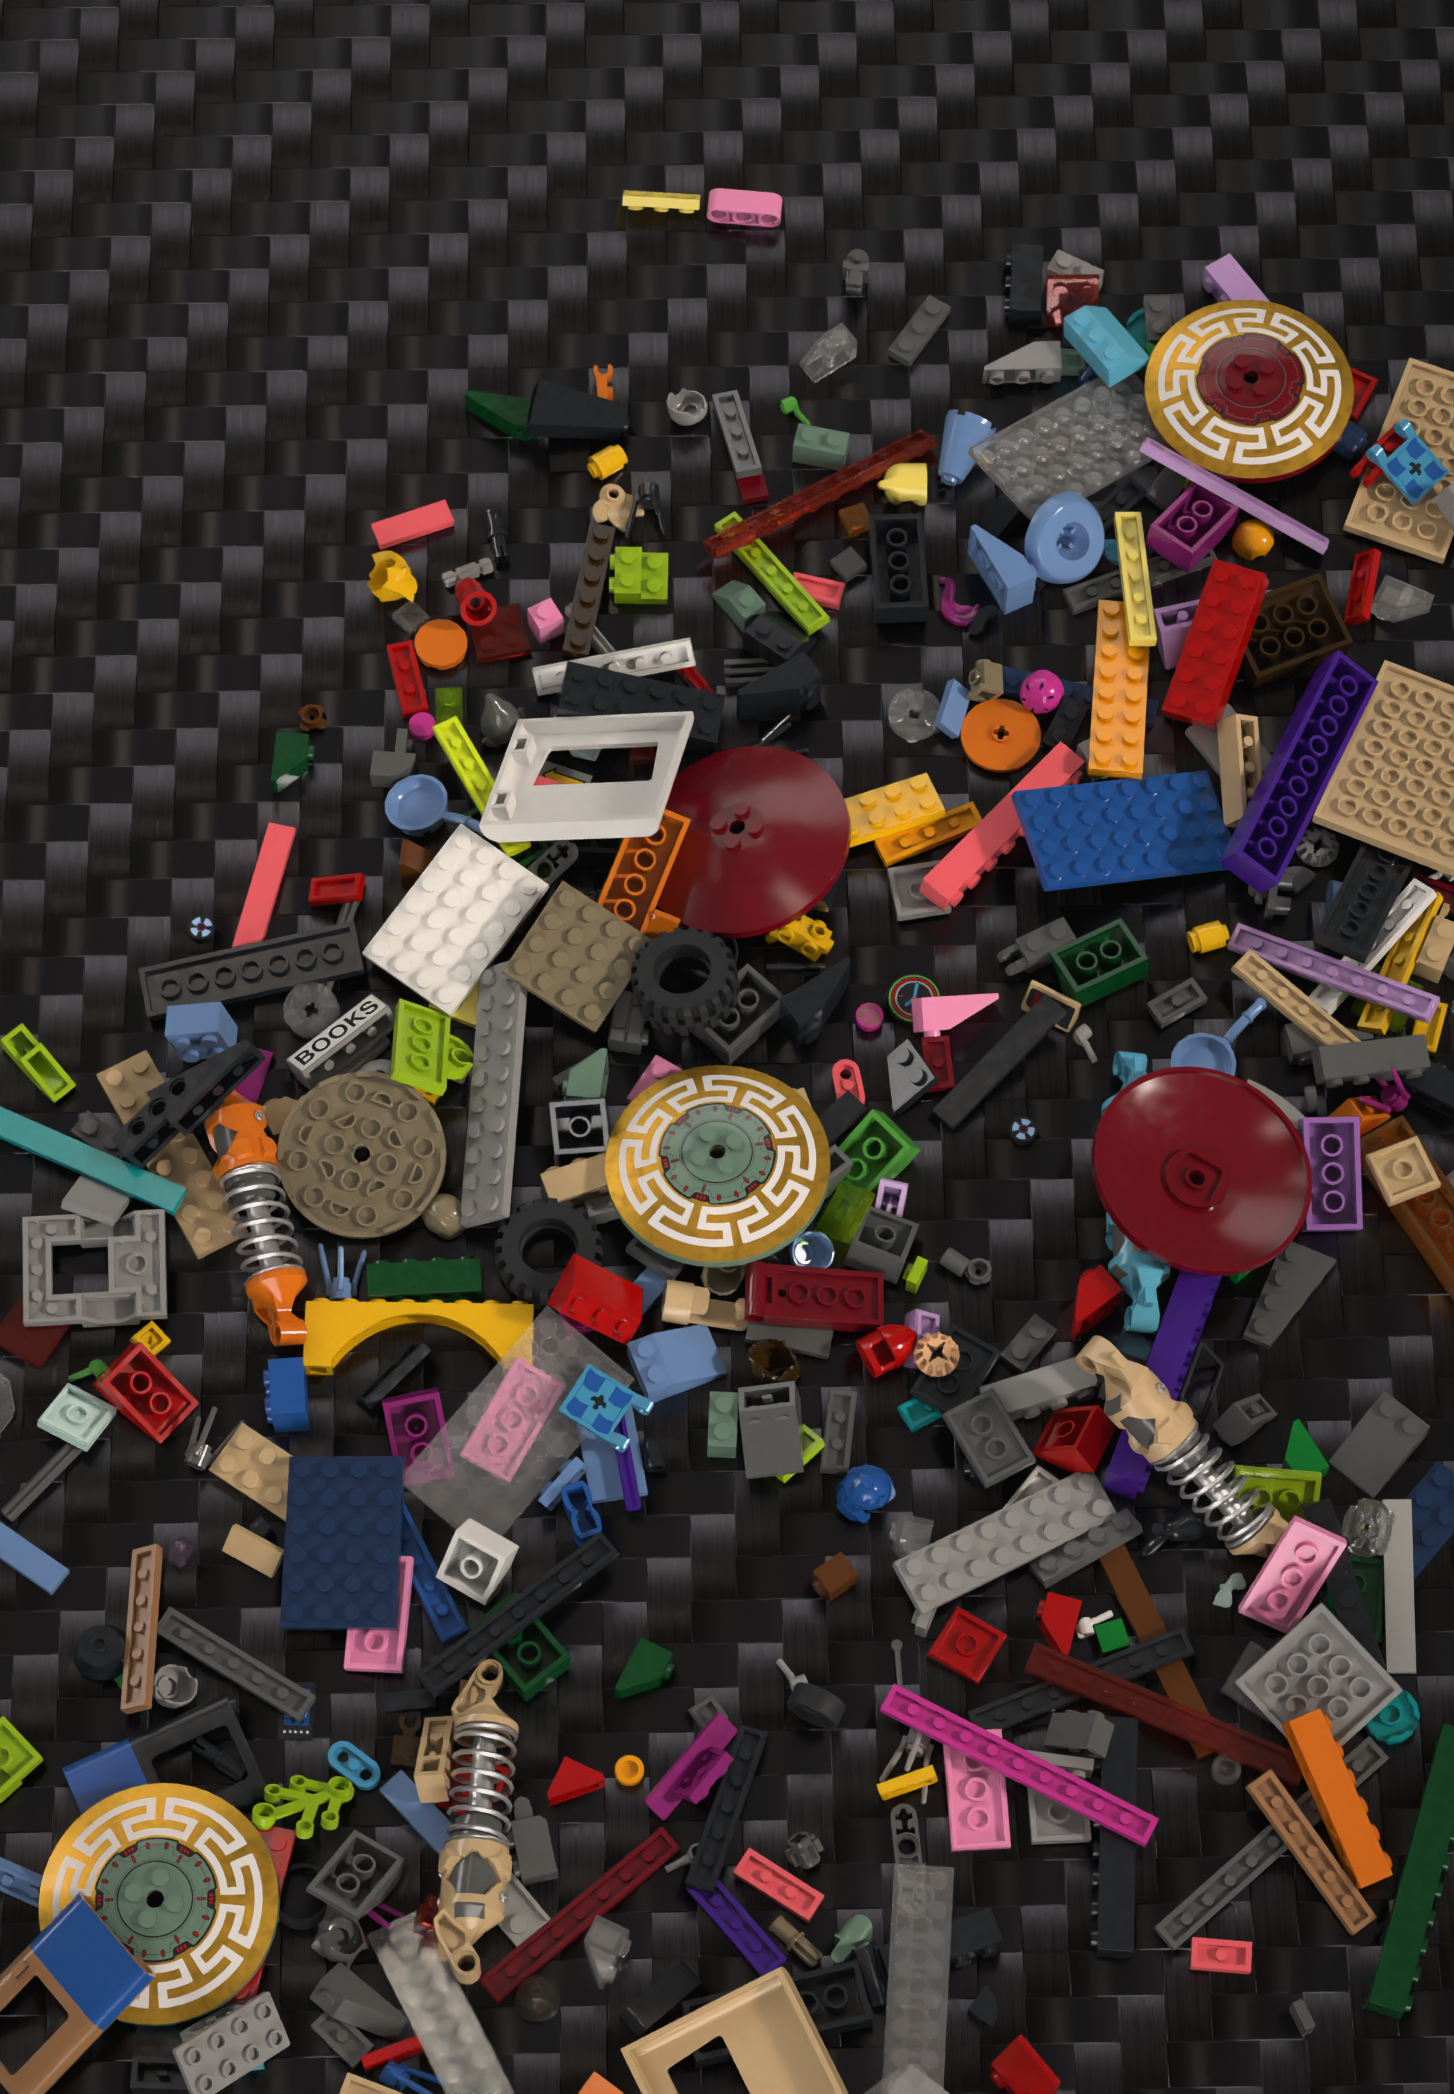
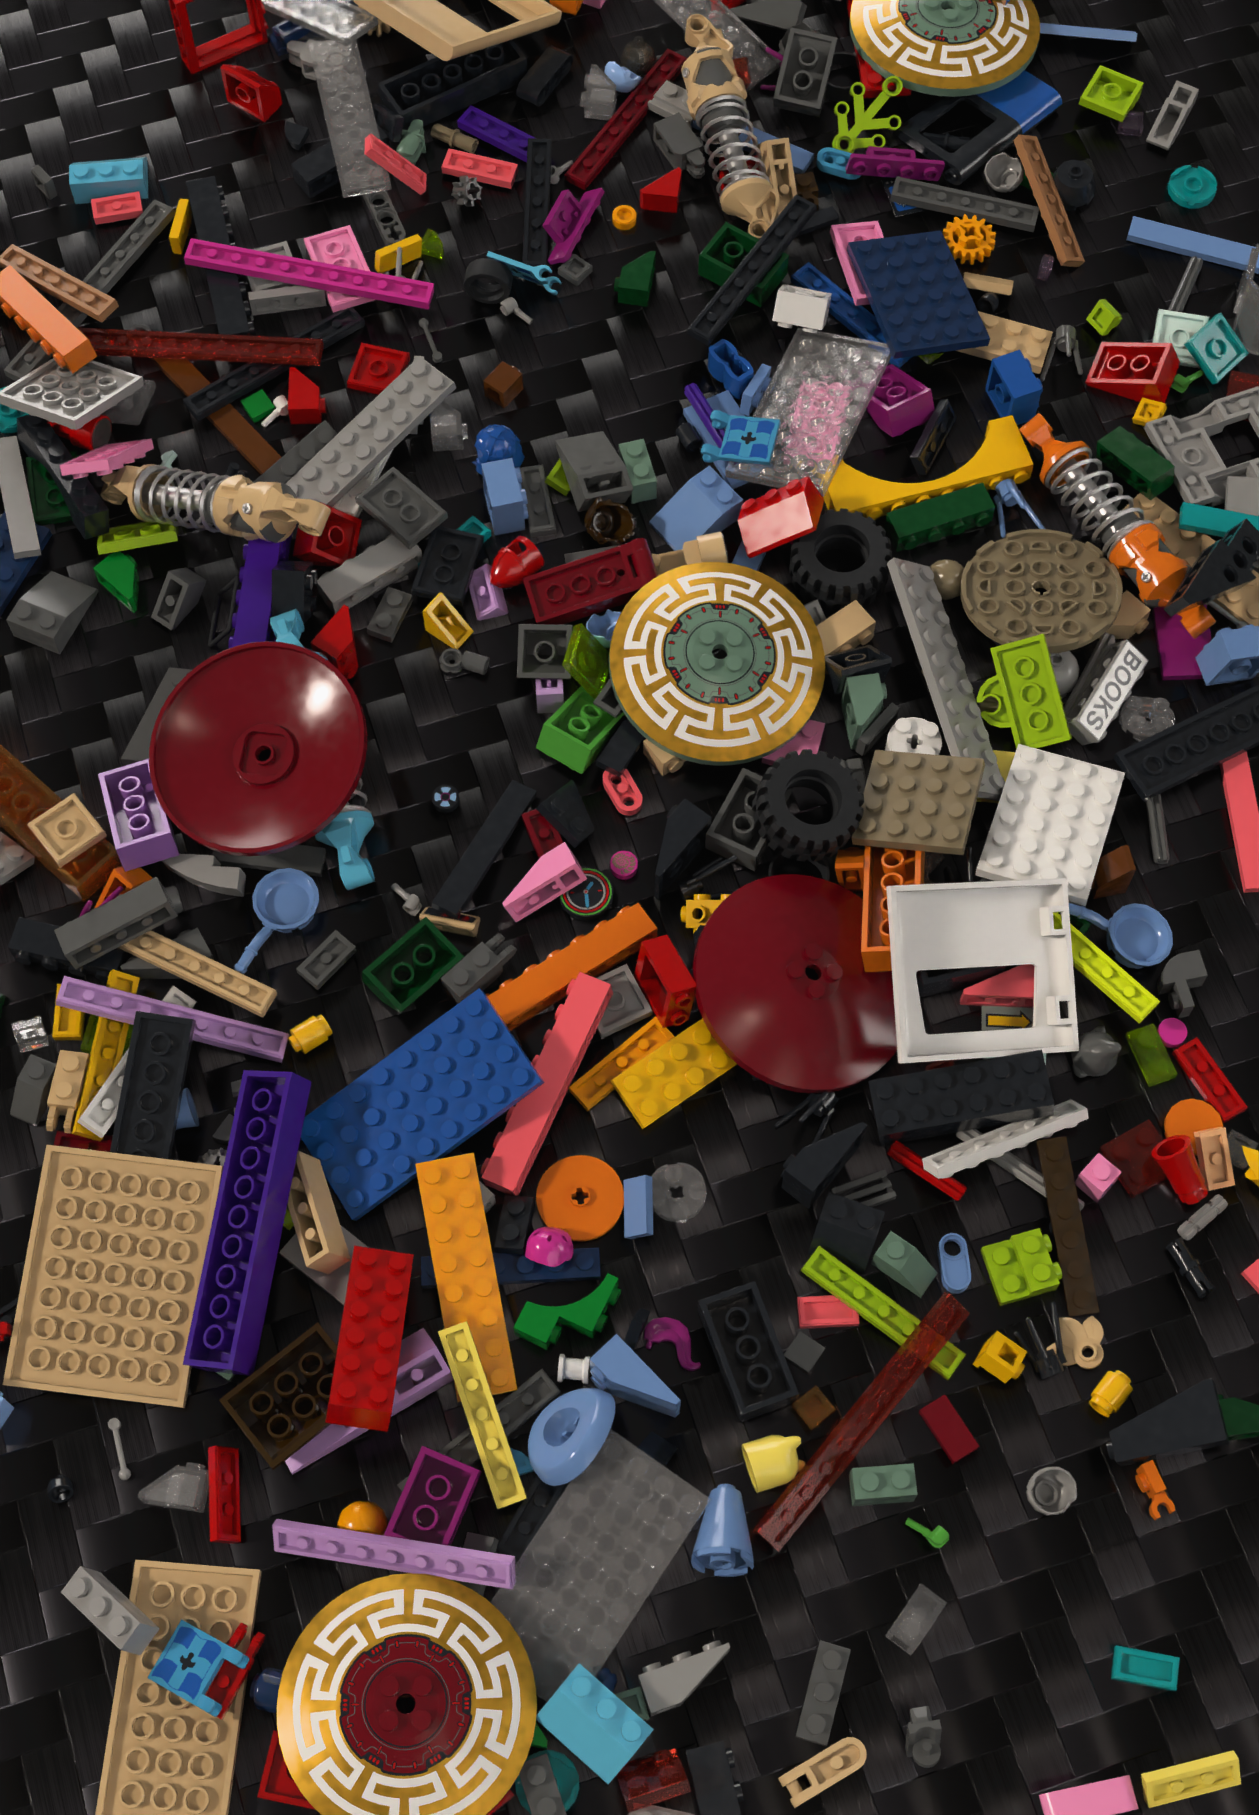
camera: 165 degrees right, 0 degrees up
red tile [308,873,365,906] -> none
dark grey plate [712,390,762,479] -> none
lime plate [903,1256,928,1294] -> none
light nougat gear [914,1332,960,1377] -> none
dark tan brick [966,659,1004,702] -> none
dark grey brick [1043,1710,1115,1758] -> none
clear plate [1342,1498,1395,1557] -> none
none -> medium azure slope [69,157,148,204]
none -> light grey hinge [108,1418,131,1480]
none -> yellow tile [169,198,193,254]
none -> coral tile [364,133,427,195]
none -> clear neon green tile [421,229,444,259]
none -> yellow slope [423,593,474,650]
none -> medium blue brick [481,458,529,536]
none -> orange brick [486,903,657,1031]
none -> medium azure flag [487,251,562,295]
none -> green arch [513,1273,621,1350]
none -> white bush [557,1354,590,1384]
none -> light blue hair [604,61,642,93]
none -> red window [634,934,696,1028]
none -> tan plate [778,1737,867,1808]
none -> magenta bracket [845,146,945,181]
none -> white brick [885,717,942,755]
none -> medium blue piece [937,1233,971,1294]
none -> light orange gear [943,214,996,265]
none -> yellow brick [973,1331,1027,1383]
none -> lime tile [1086,299,1123,336]
none -> dark green brick [1096,426,1175,500]
none -> teal tile [1111,1645,1180,1691]
none -> teal tile [1184,313,1249,385]
none -> light nougat plate [1194,1127,1235,1191]

